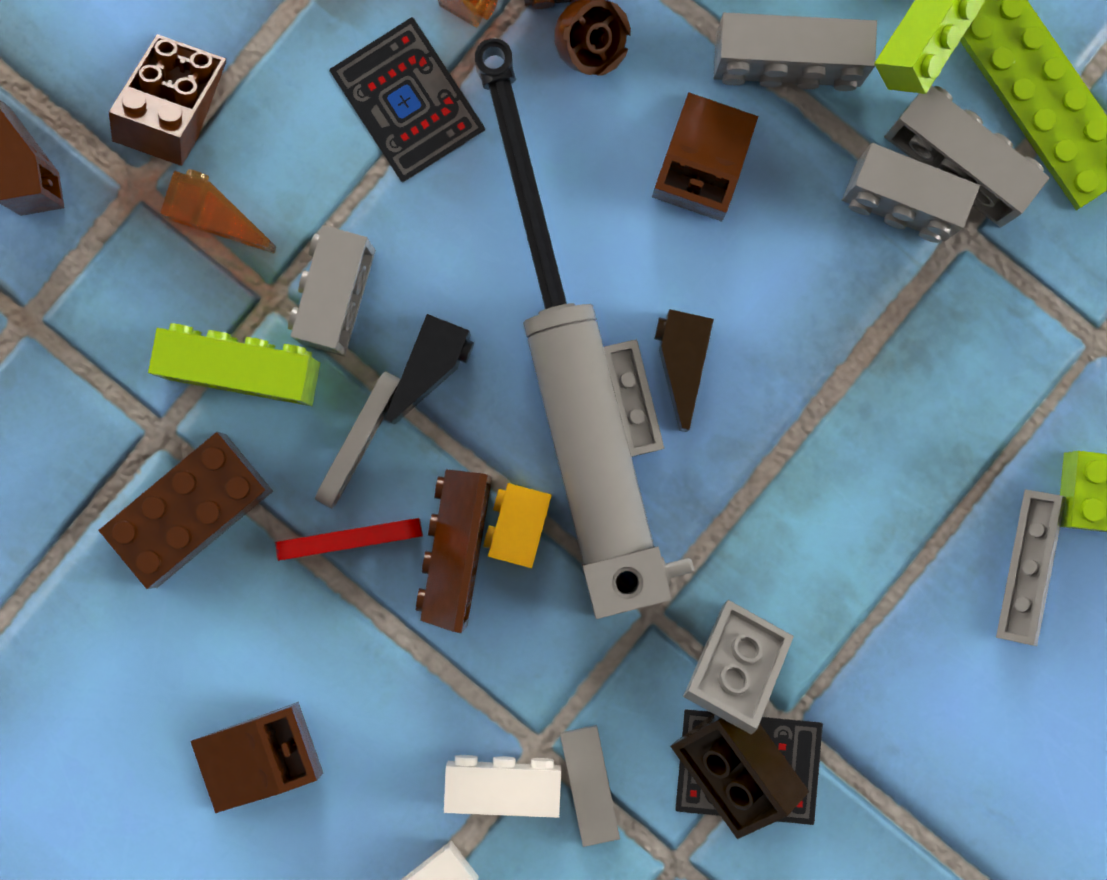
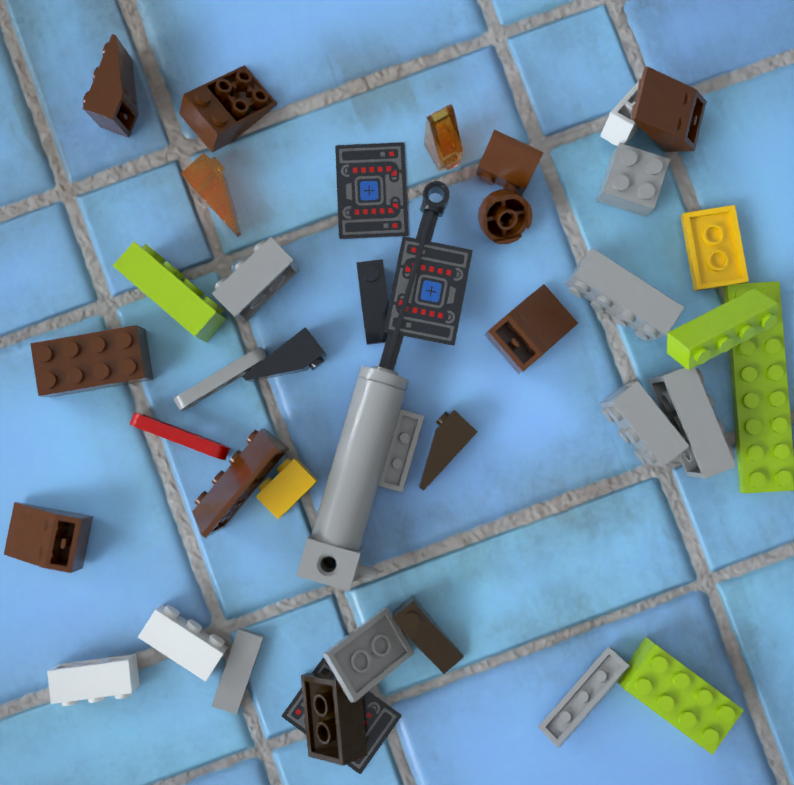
camera: 30 degrees right, 0 degrees up
none -> black slope [356,259,389,345]
none -> black sticker [384,236,473,346]
none -> dark brown slope [392,595,464,674]

